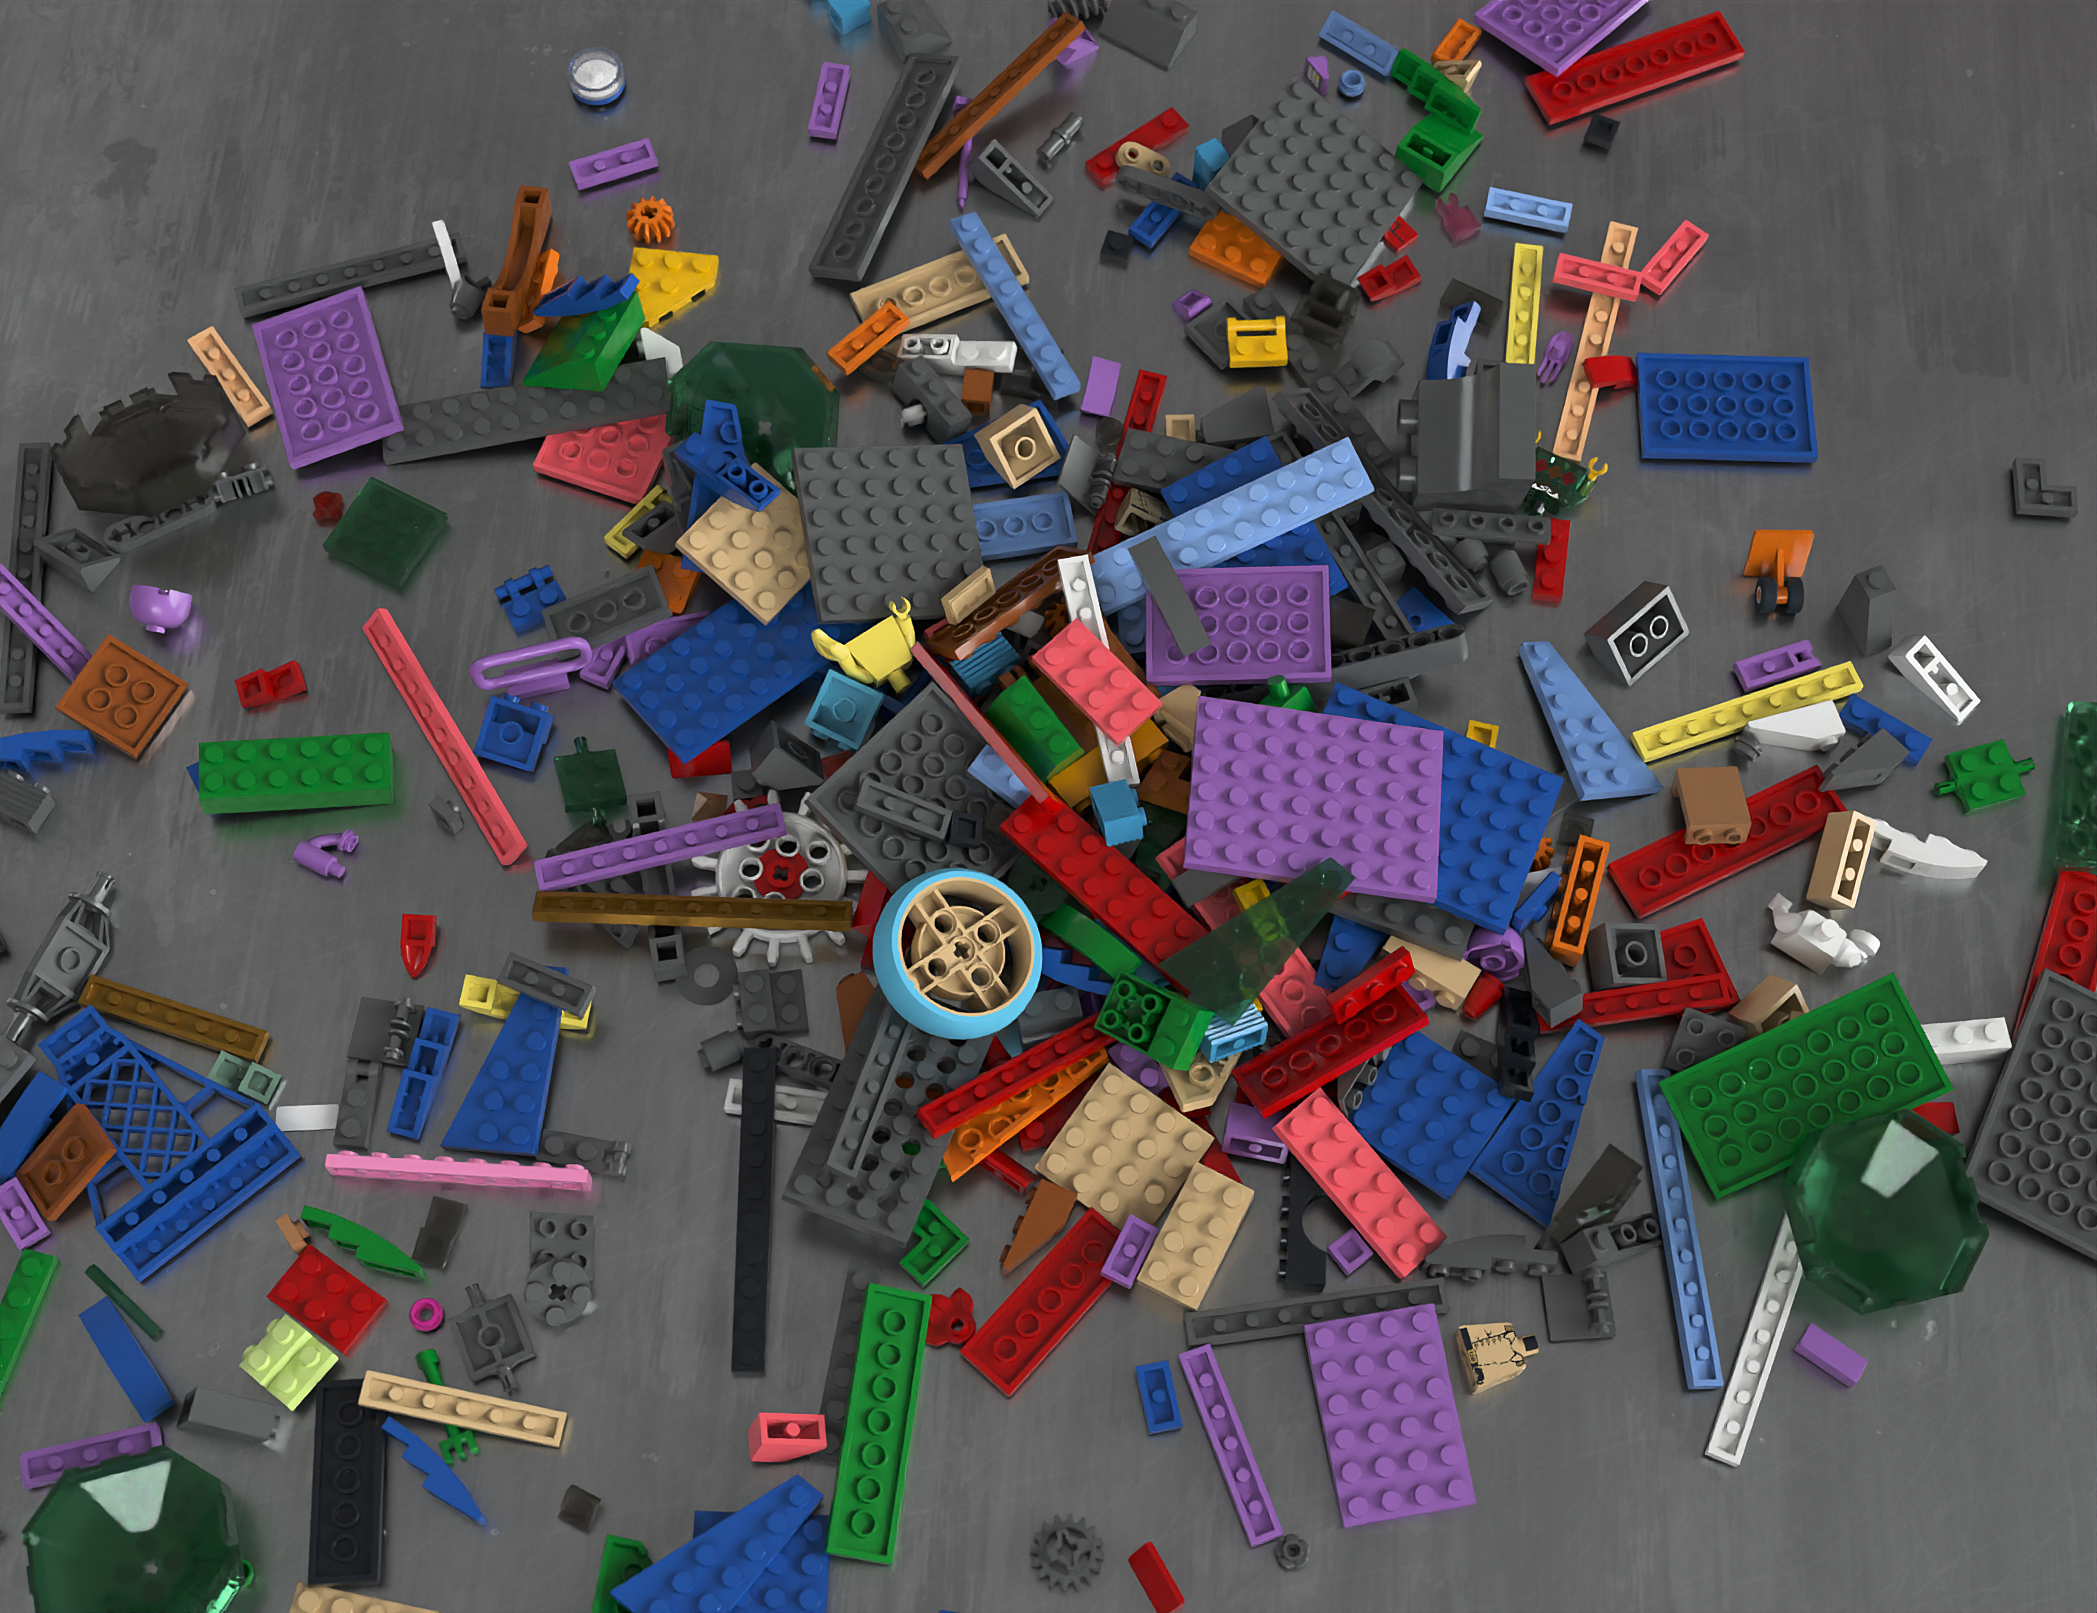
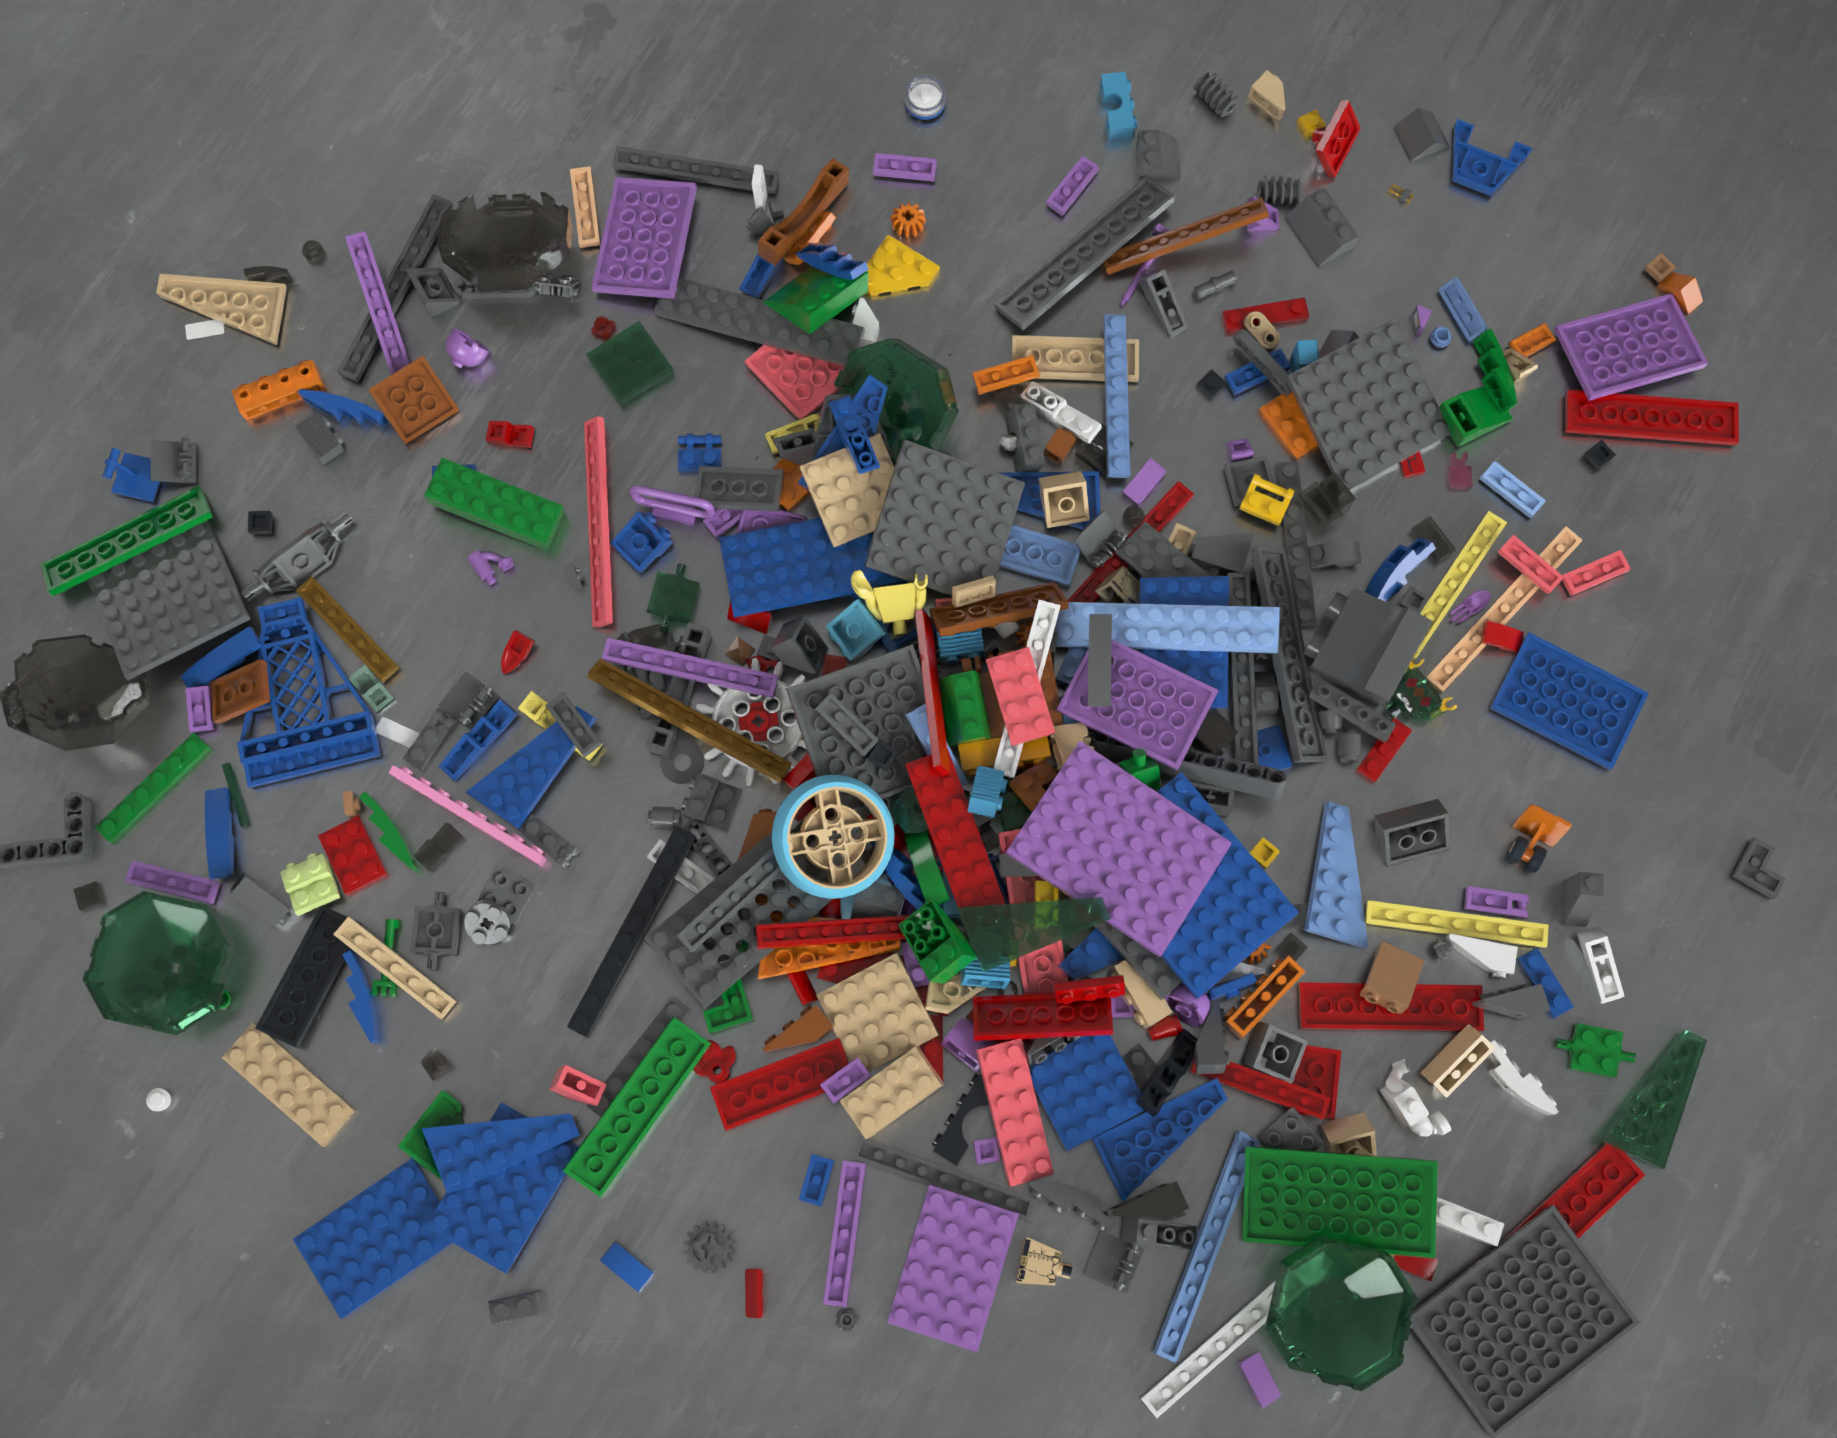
camera: 30 degrees right, 10 degrees up
dark pink plate [409,1298,443,1332] -> none
red slope [1357,255,1422,302] -> none

